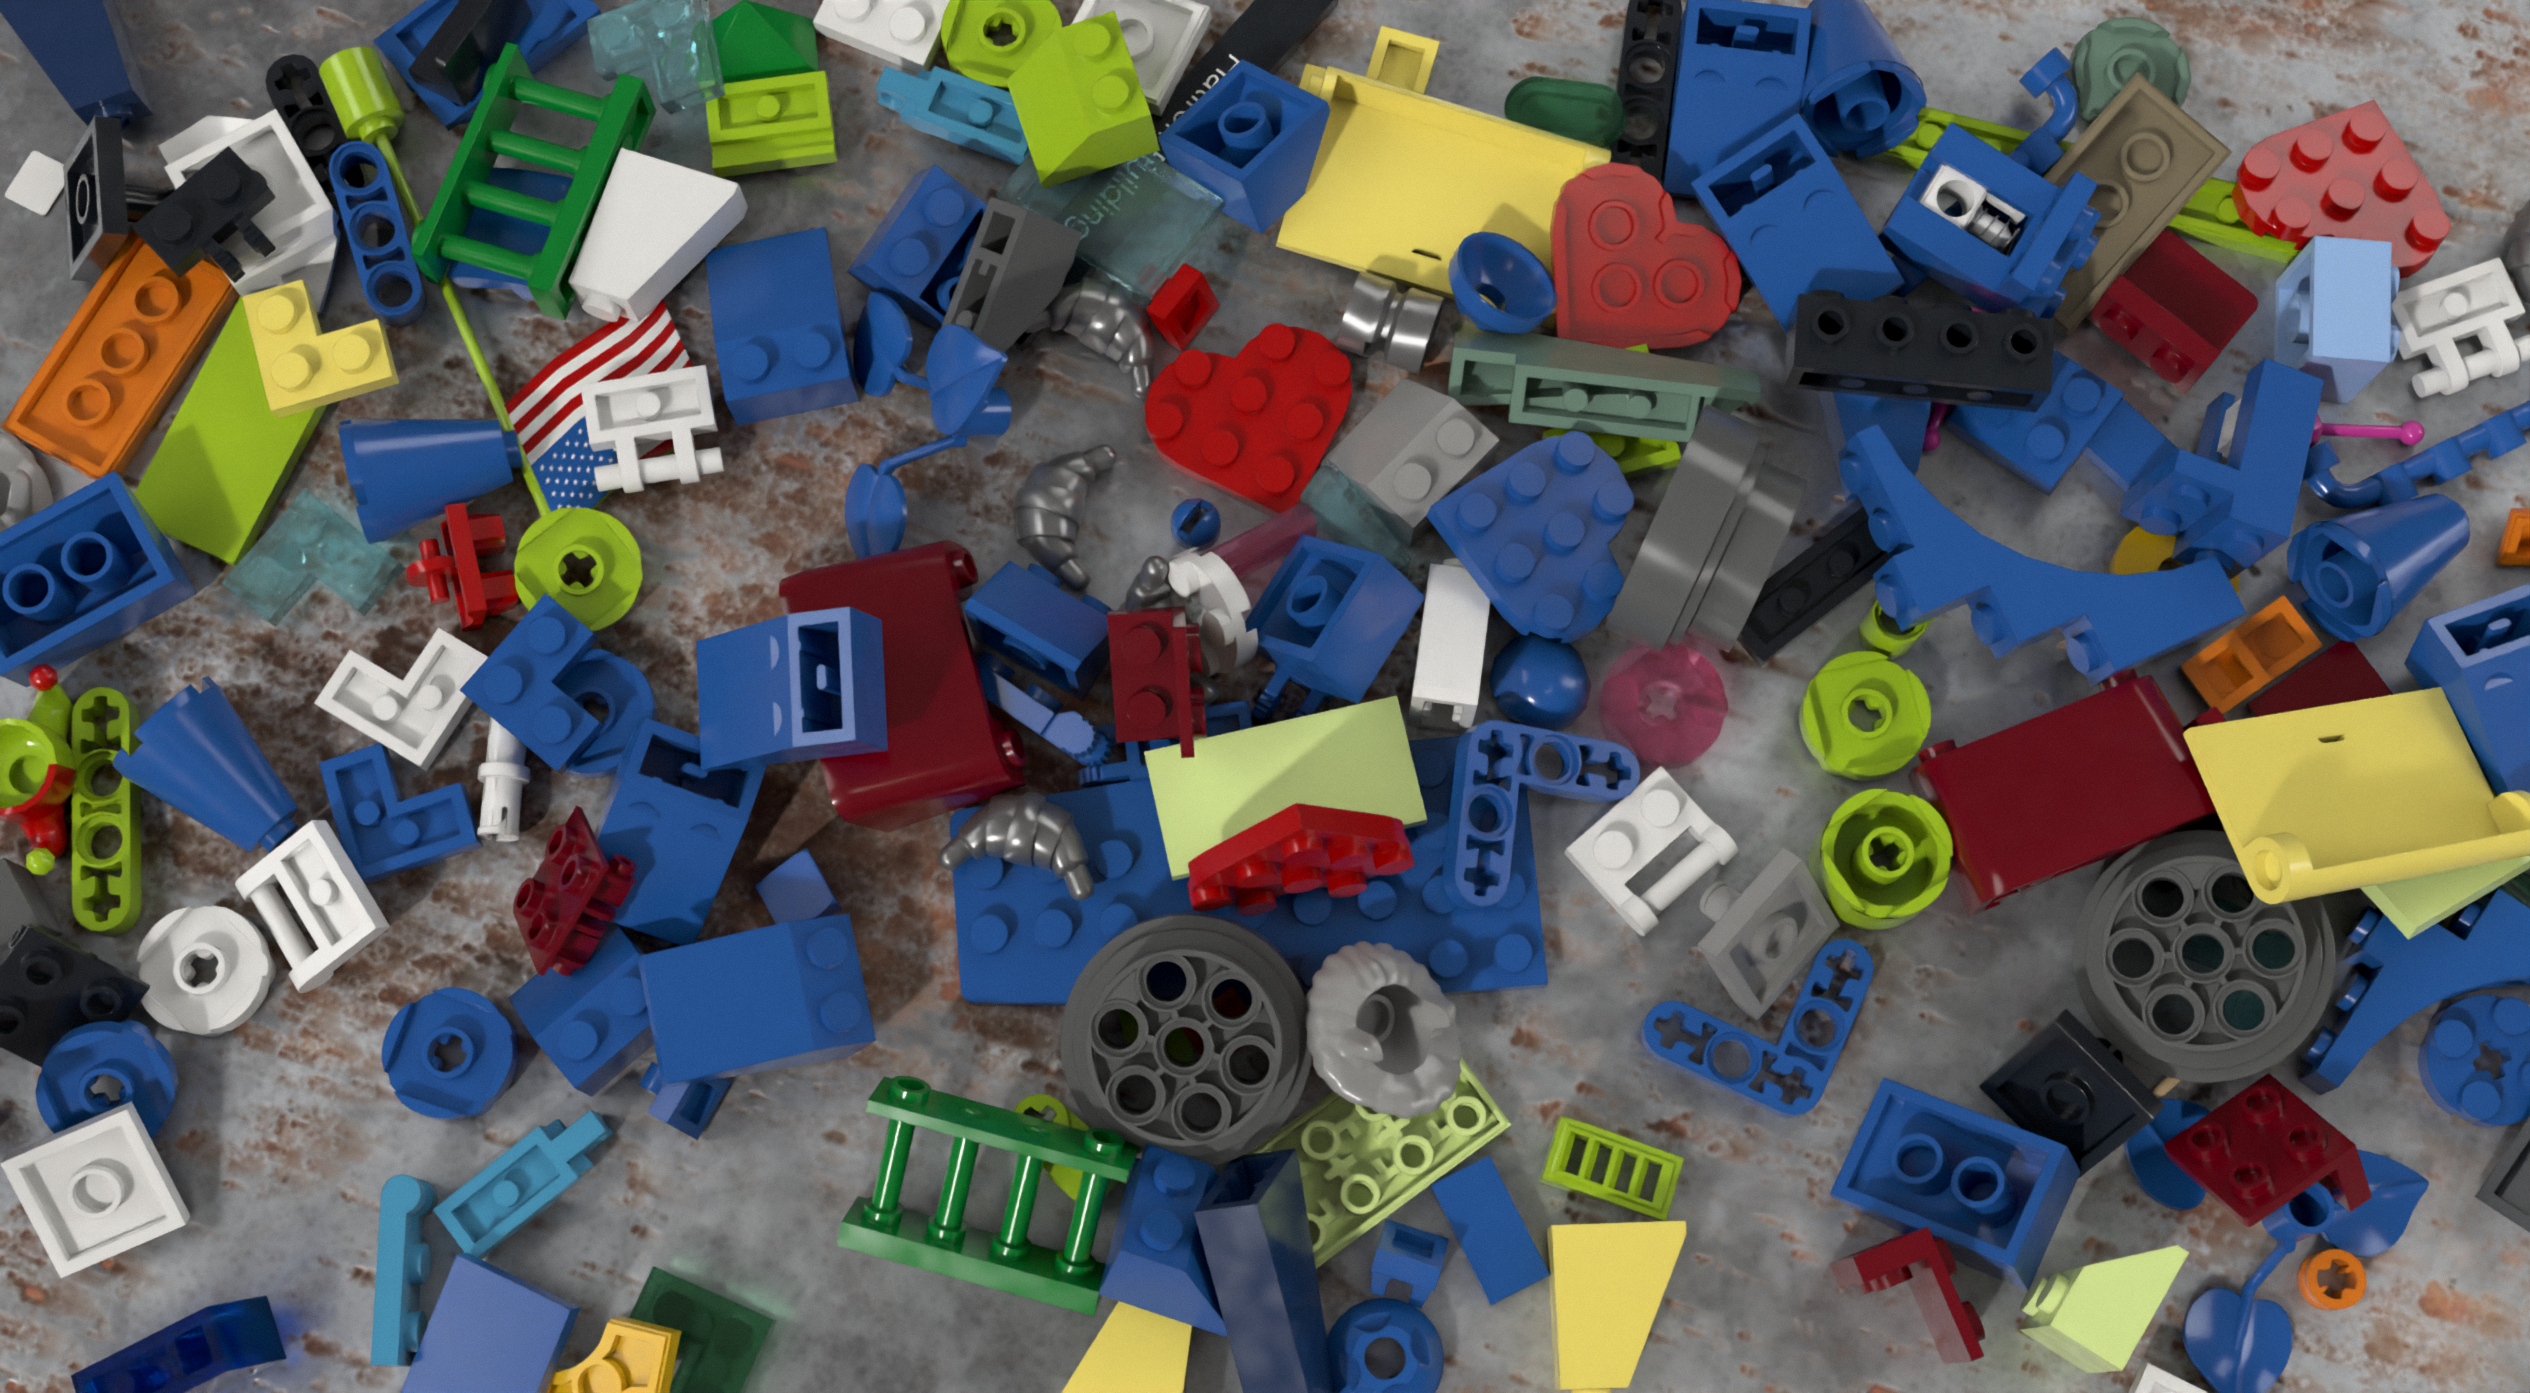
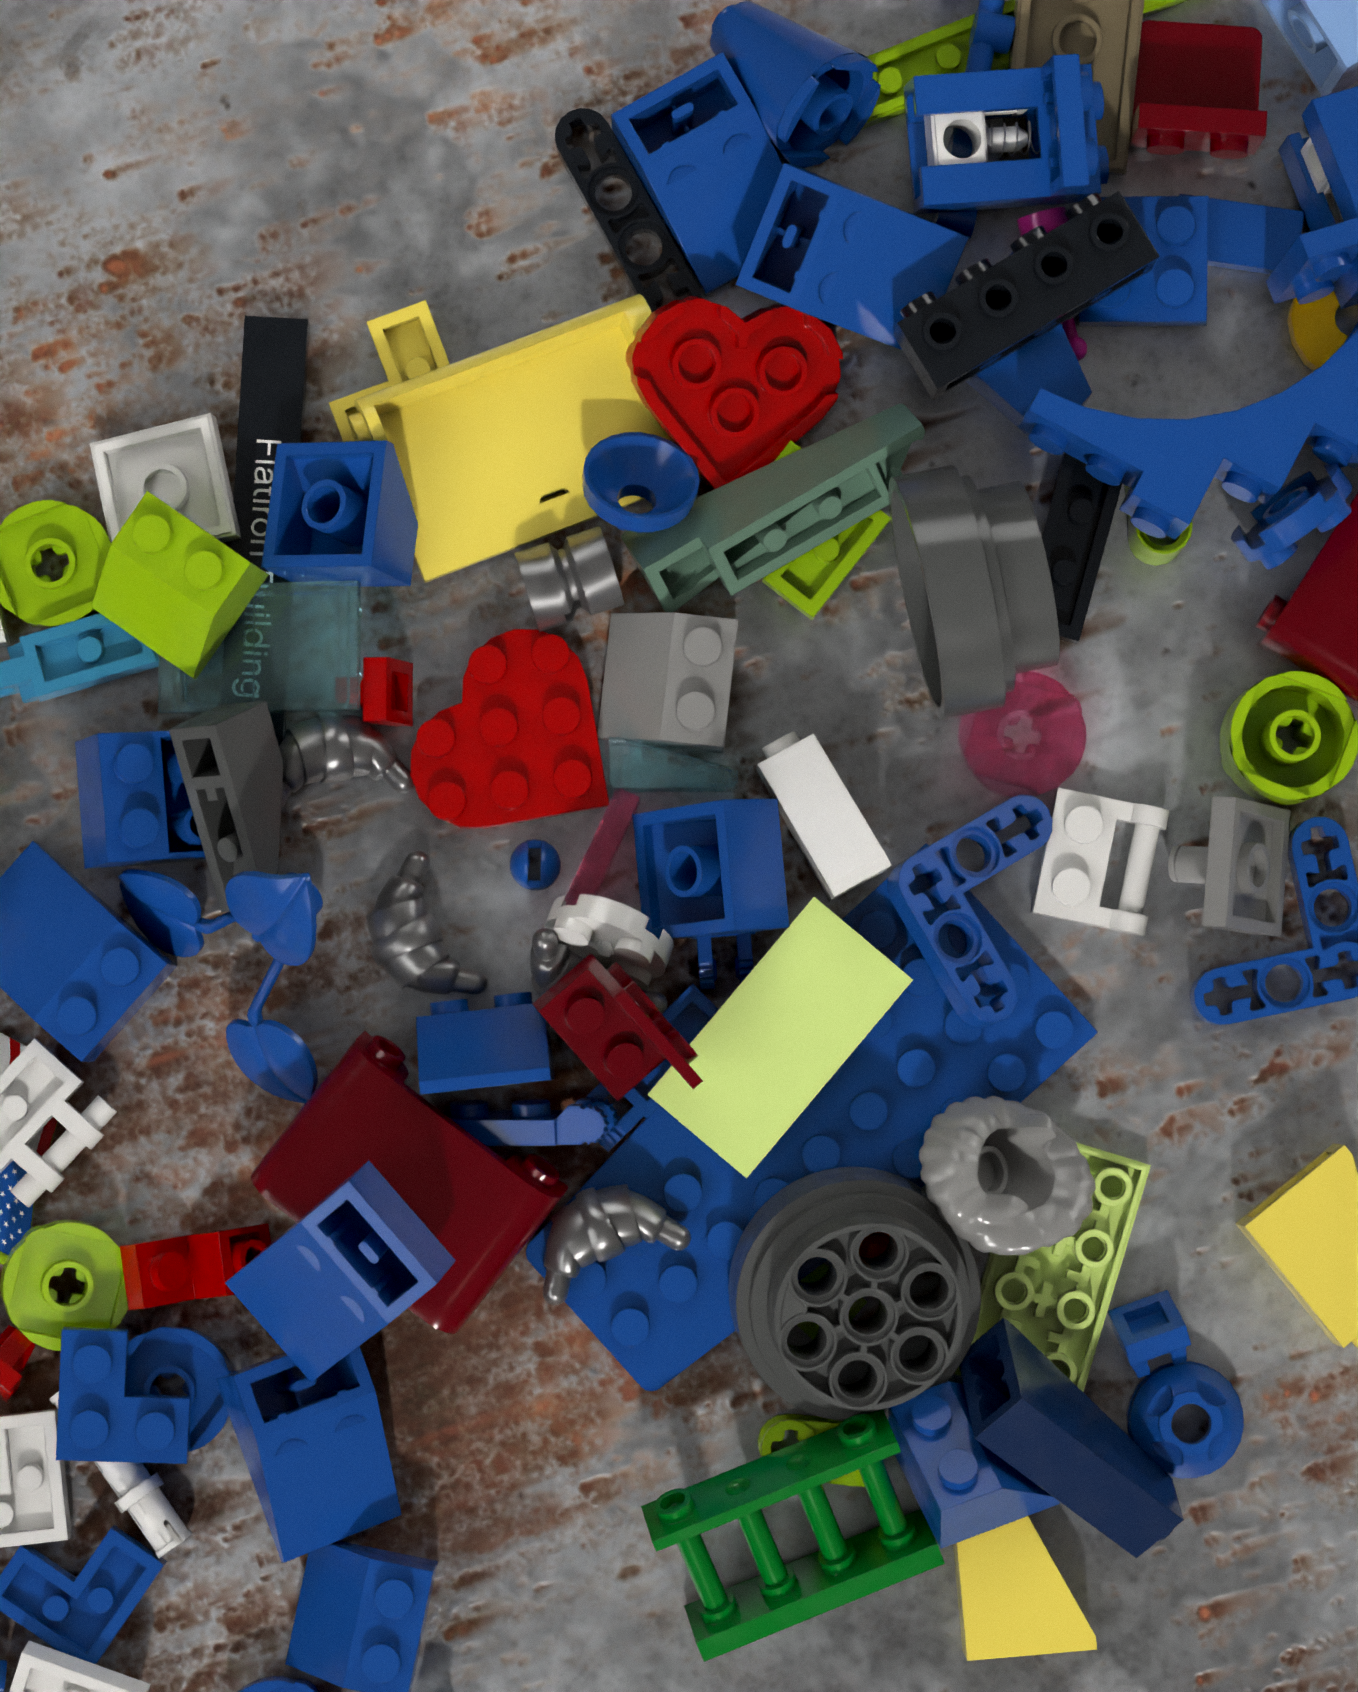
camera: 40 degrees left, 10 degrees up
dark red hinge [513,806,637,976] -> none
blue slope [637,913,876,1088] -> none
blue tile [639,1062,731,1140] -> none
blue slope [755,848,843,924] -> none
red plate [1187,803,1414,916] -> none
blue plate [1426,431,1634,643] -> none
blue tile [1430,1155,1550,1306] -> none
blue hair [1489,633,1591,731] -> none
clear green tile [1504,76,1627,148] -> none
lime slope [1538,1115,1684,1221] -> none
lime plate [1799,651,1931,781] -> none
none -> red slope [120,1223,271,1310]
none -> blue plate [1231,463,1353,570]

